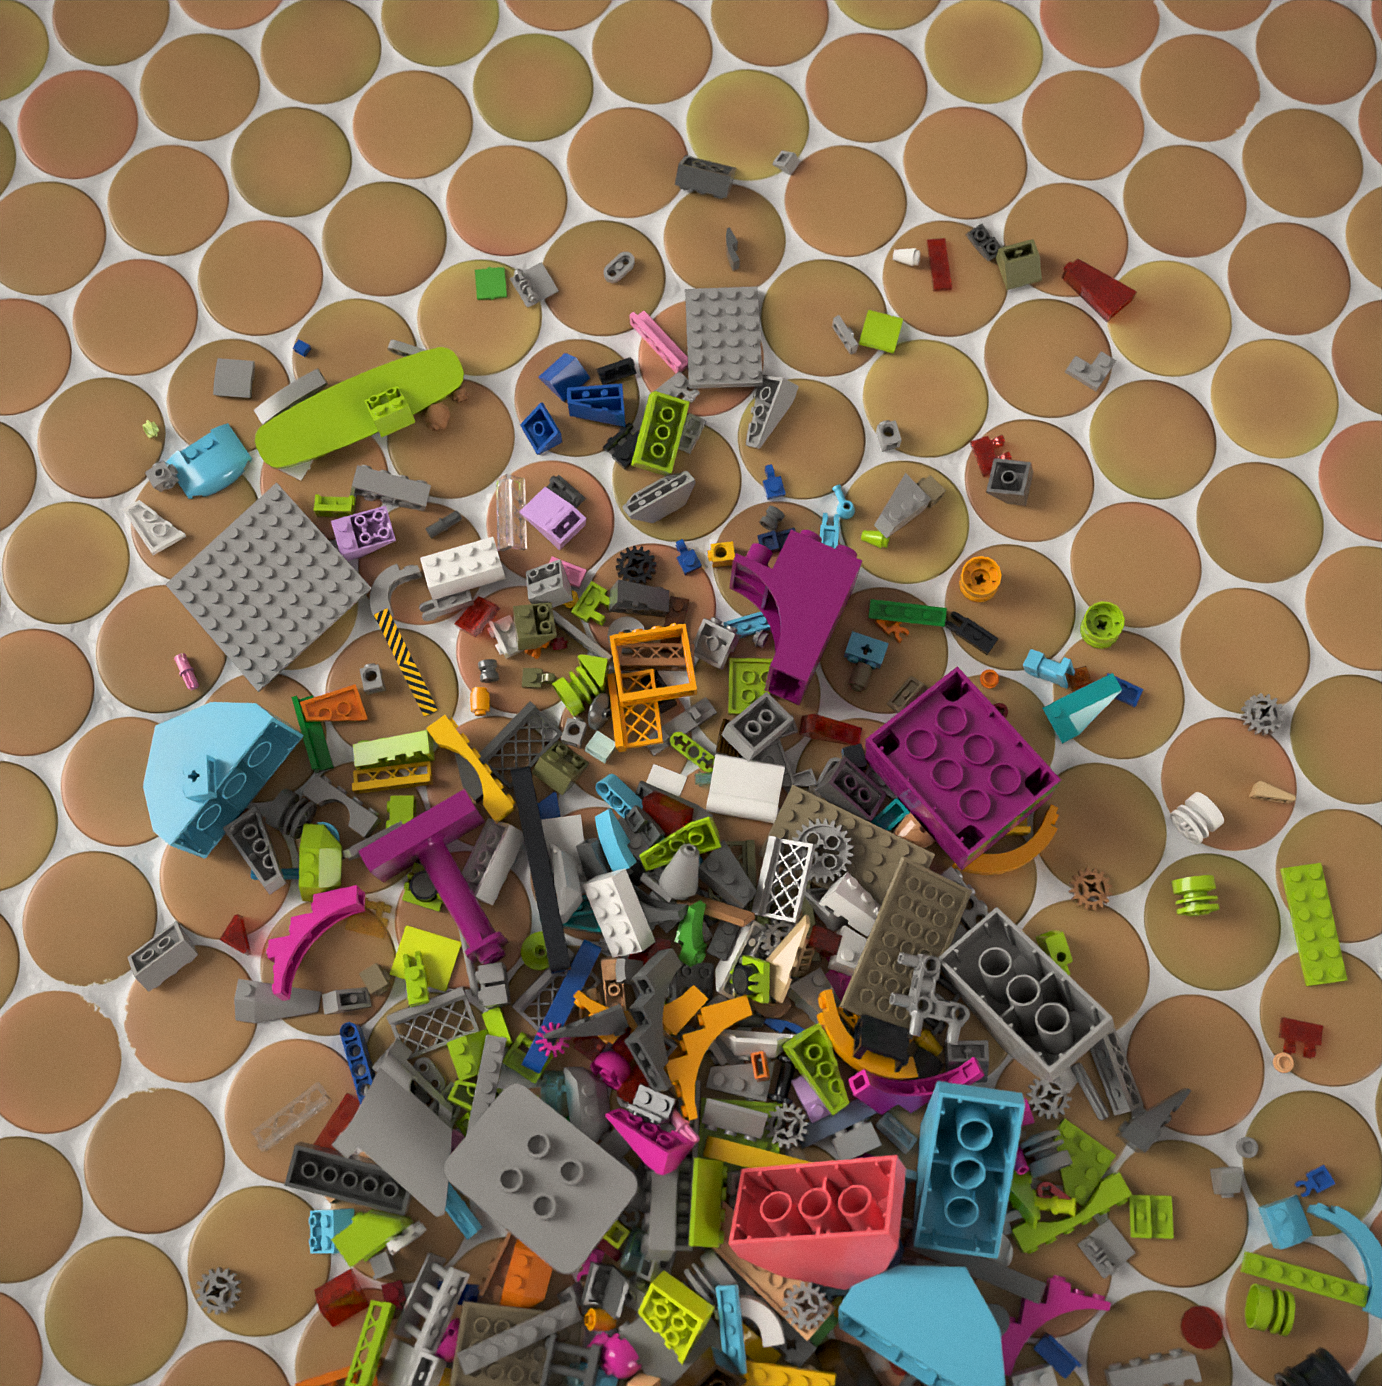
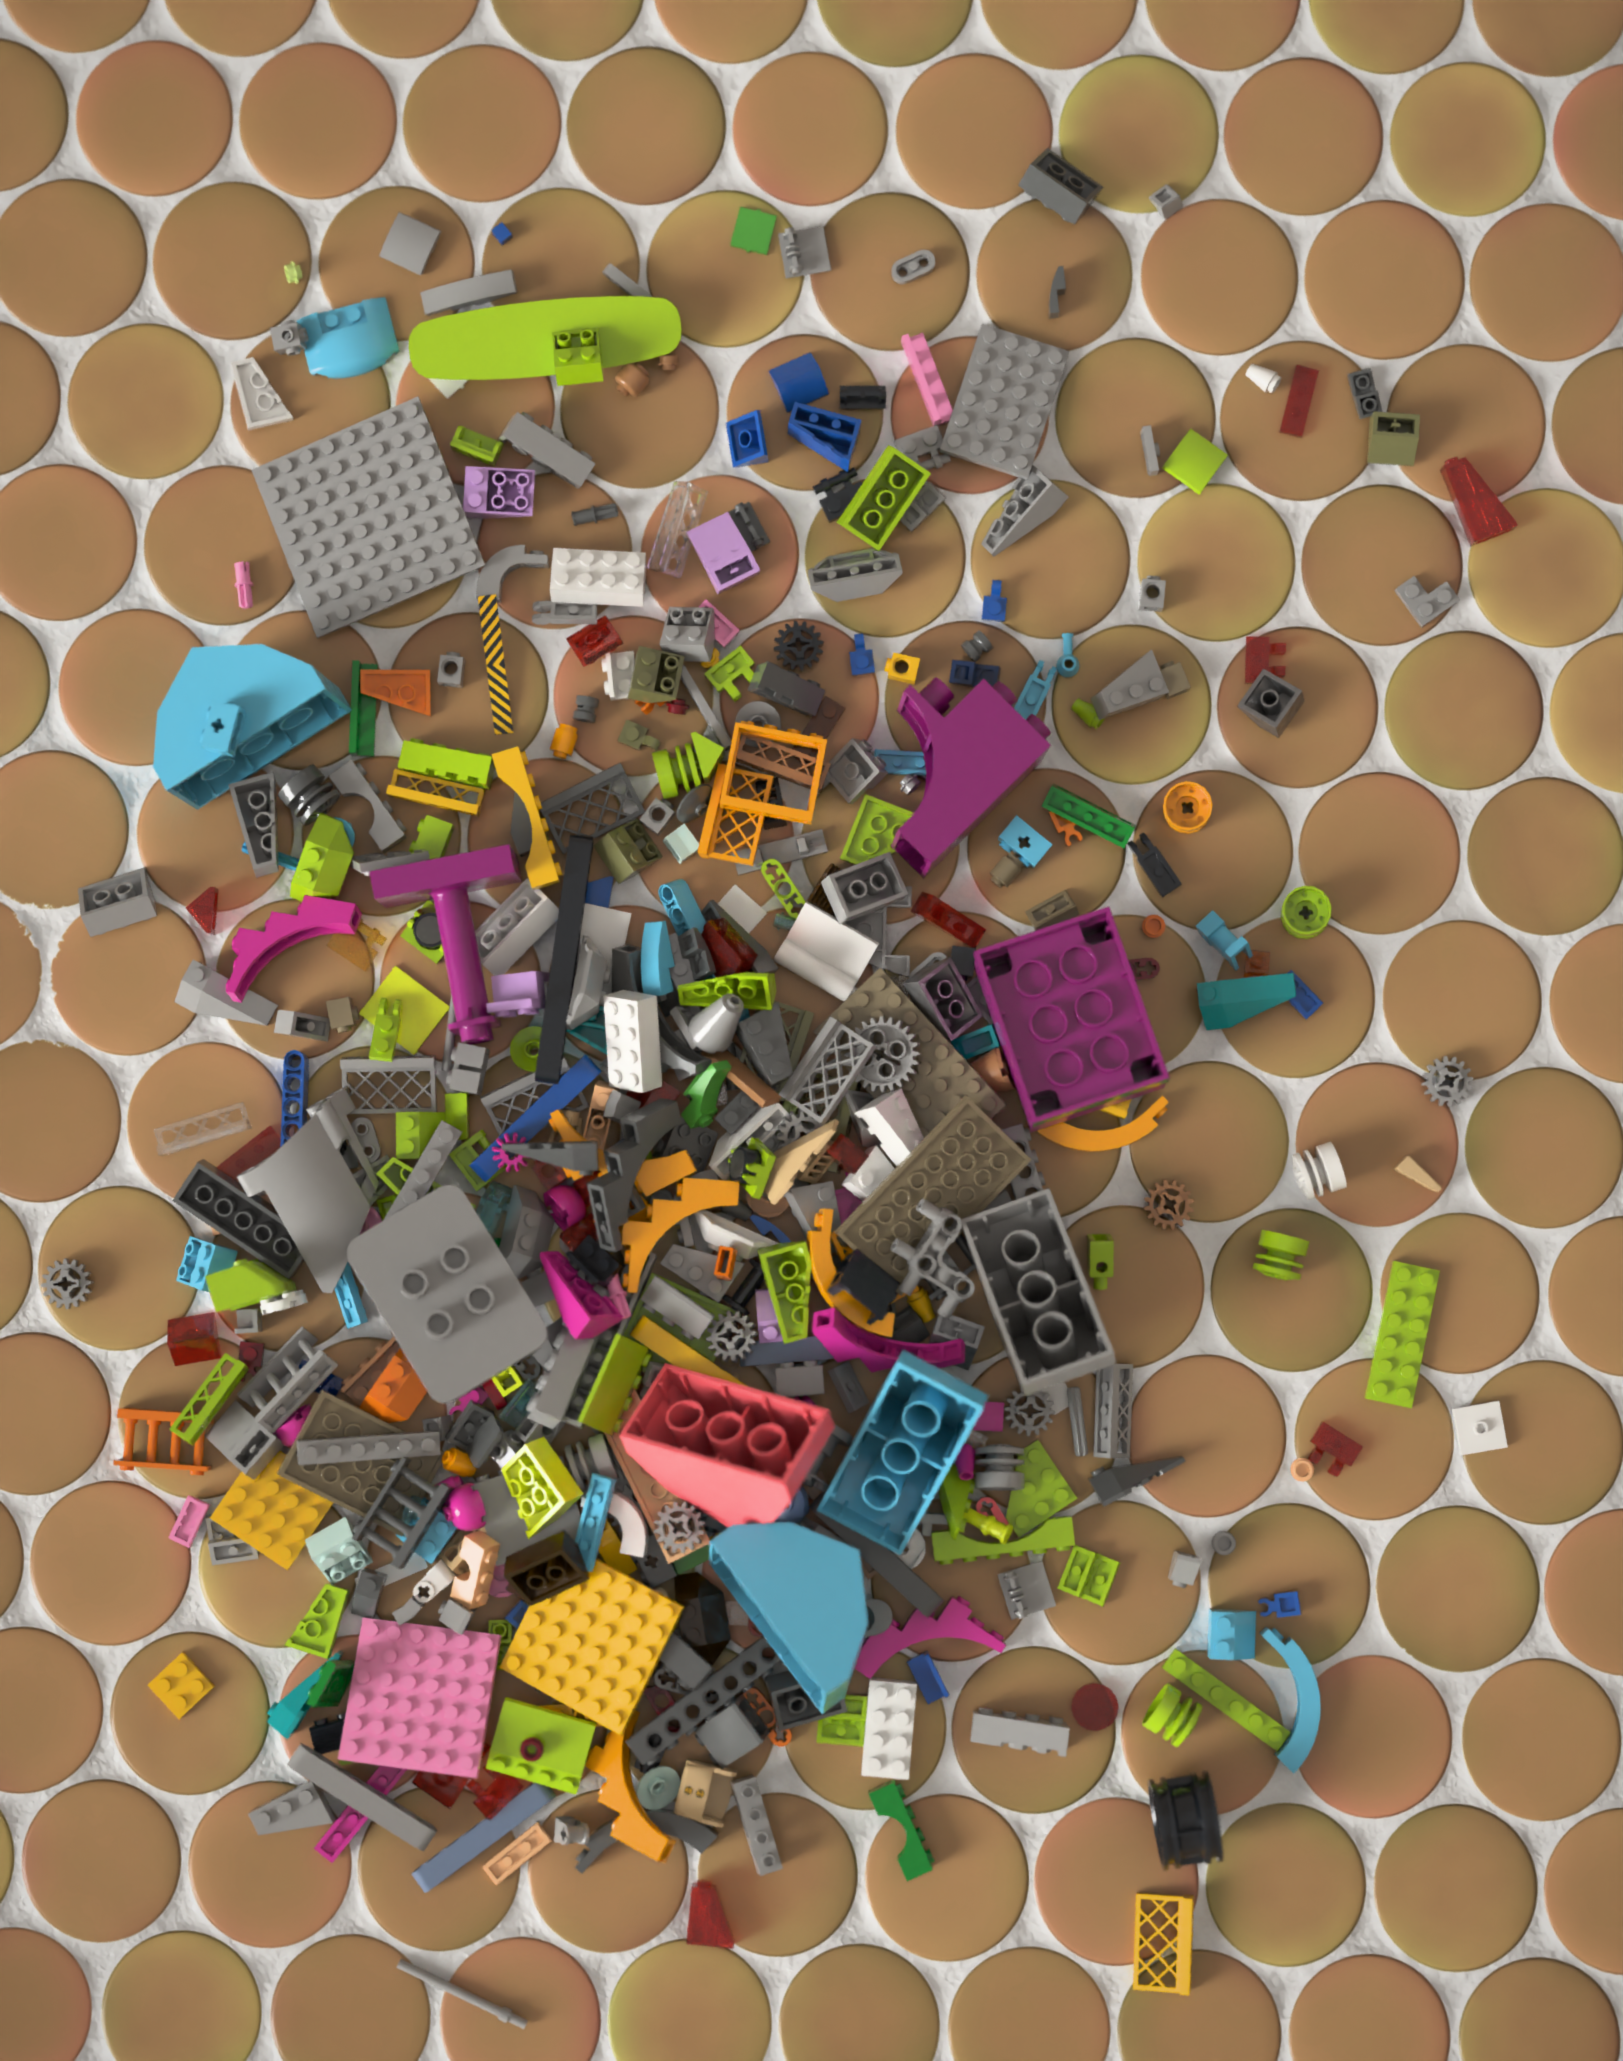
camera: 25 degrees right, 10 degrees up
none -> lavender bracket [486,971,550,1018]

